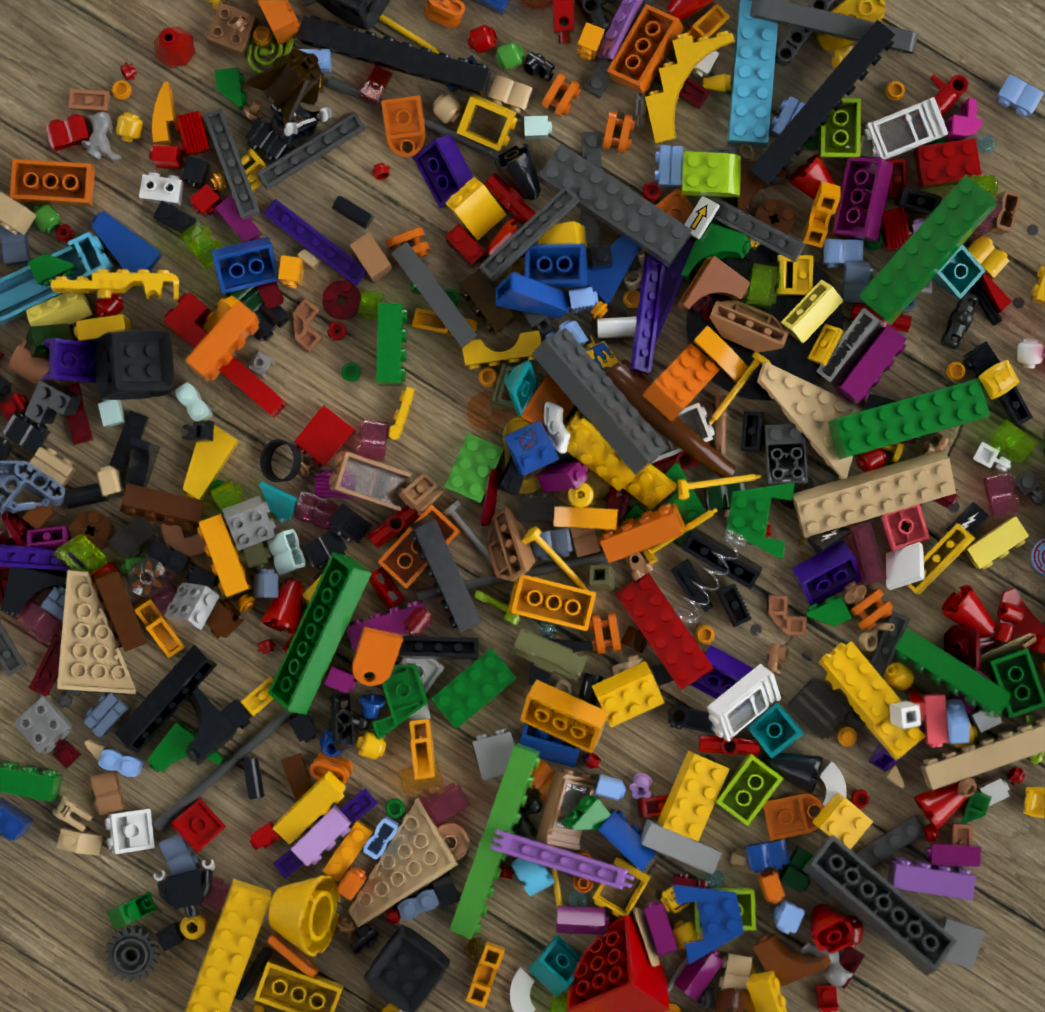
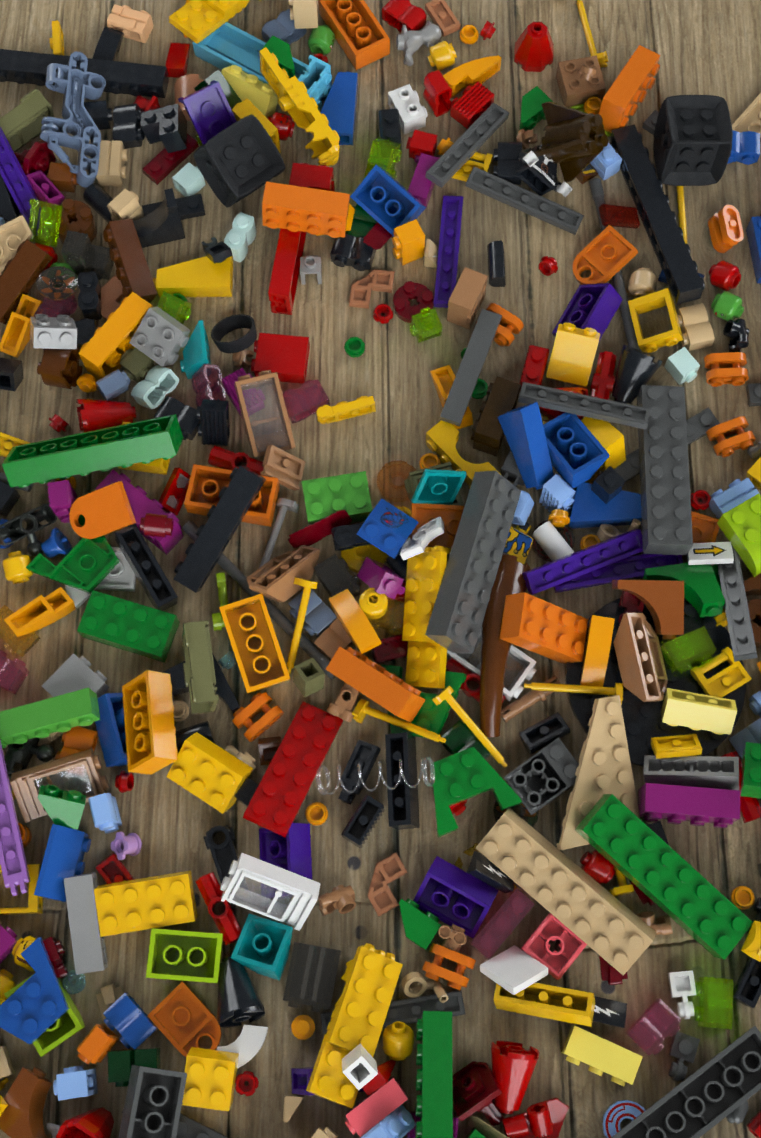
camera: 60 degrees right, 15 degrees down
black brick [182,155,211,188] -> none
green brick [376,303,408,386] -> none

